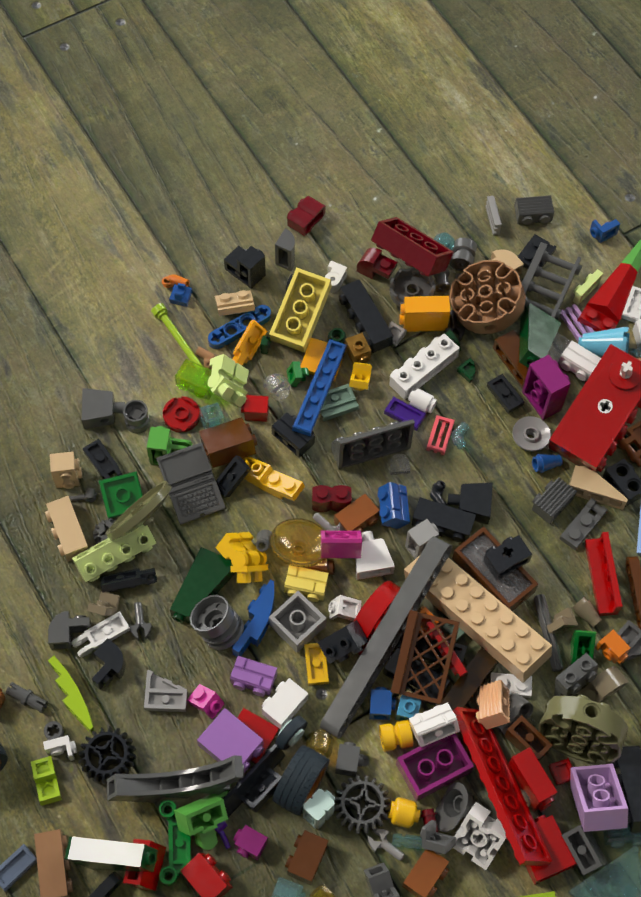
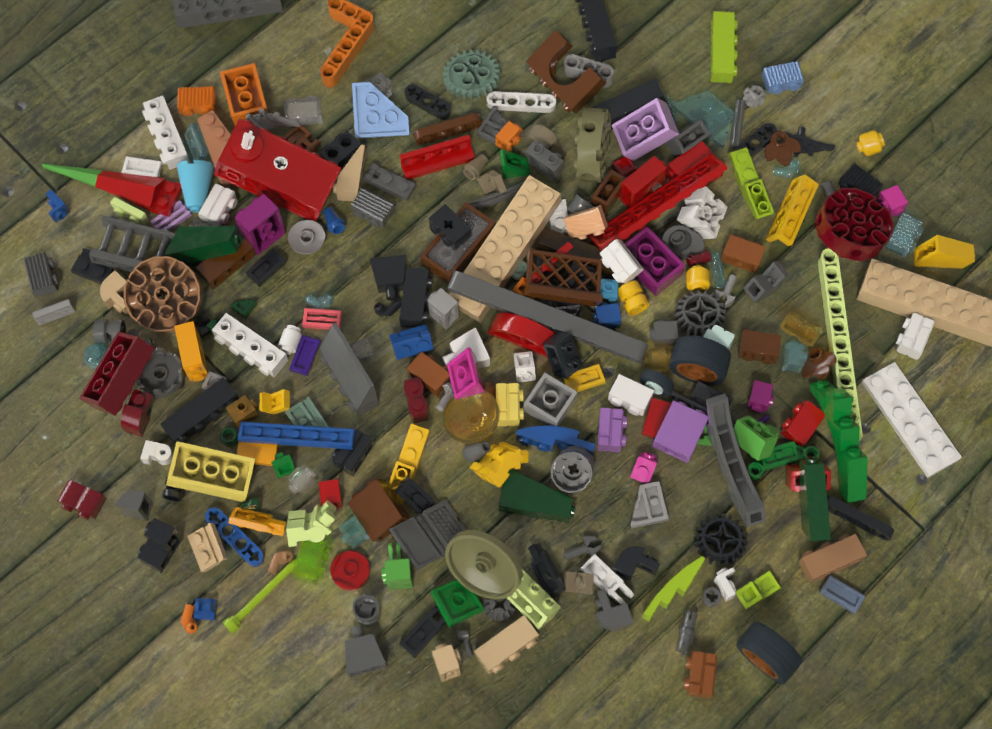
camera: 100 degrees left, 5 degrees up
dark grey bracket [420,820,456,854] -> none

